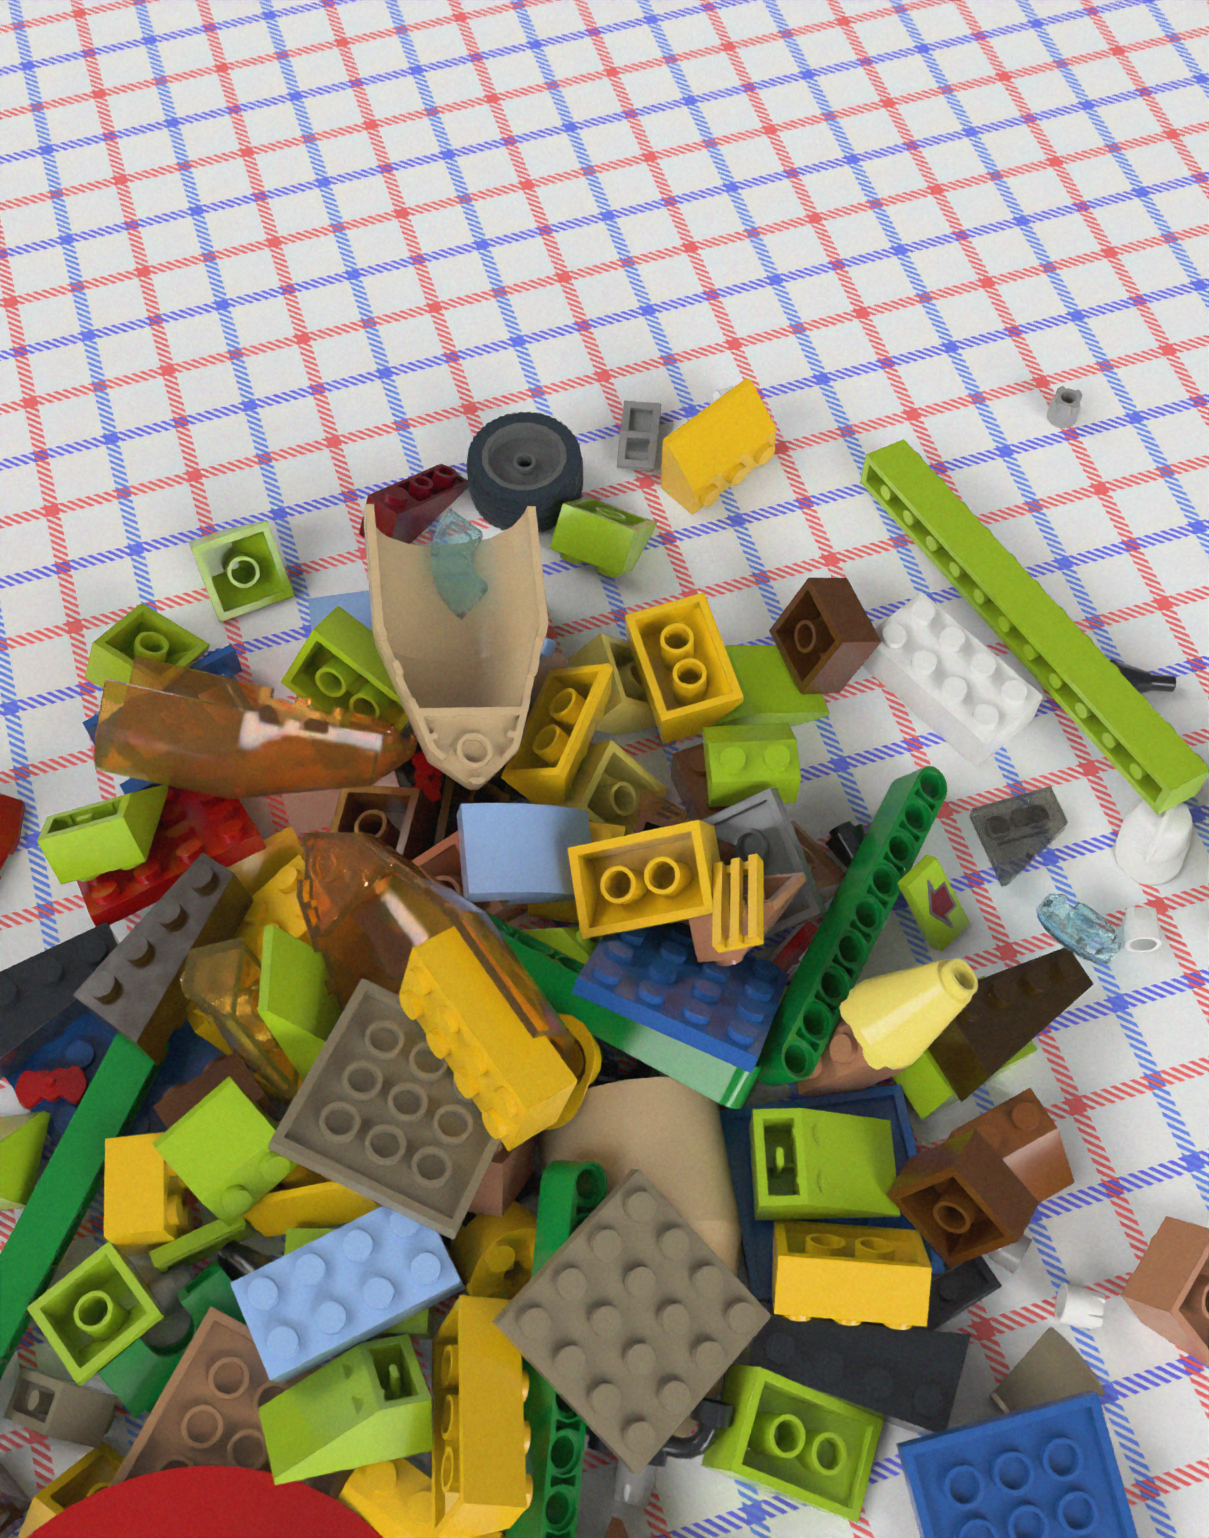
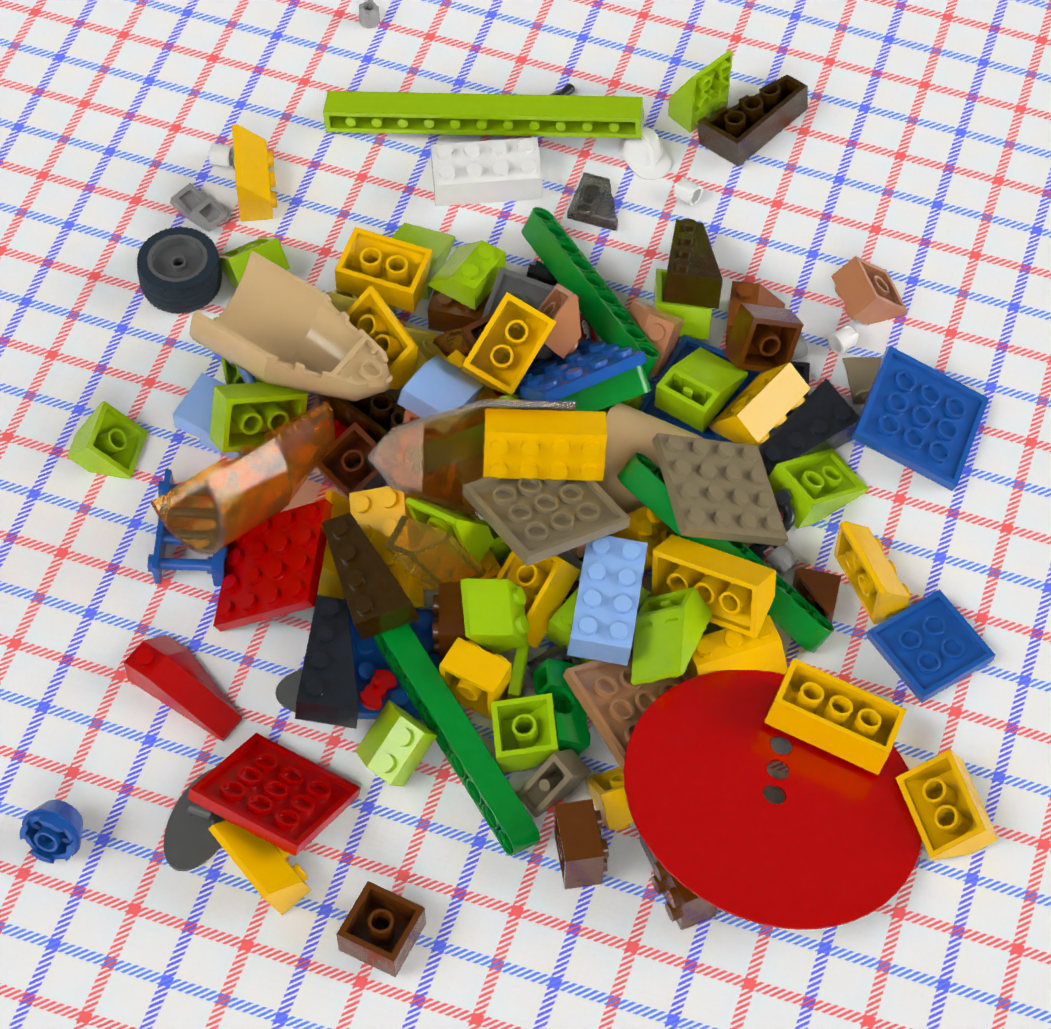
camera: 55 degrees left, 5 degrees down
lime slope [37,784,169,885] -> none
lime slope [85,603,210,699] -> none
dark red slope [359,463,469,544] -> none
clear light blue tile [430,508,488,620] -> none
yellow tile [712,853,764,953] -> none
reddish brown brick [769,578,882,694] -> none
light yellow cone [840,958,978,1070] -> none
lime tile [897,855,970,951] -> none
clear light blue tile [1036,893,1121,964] -> none

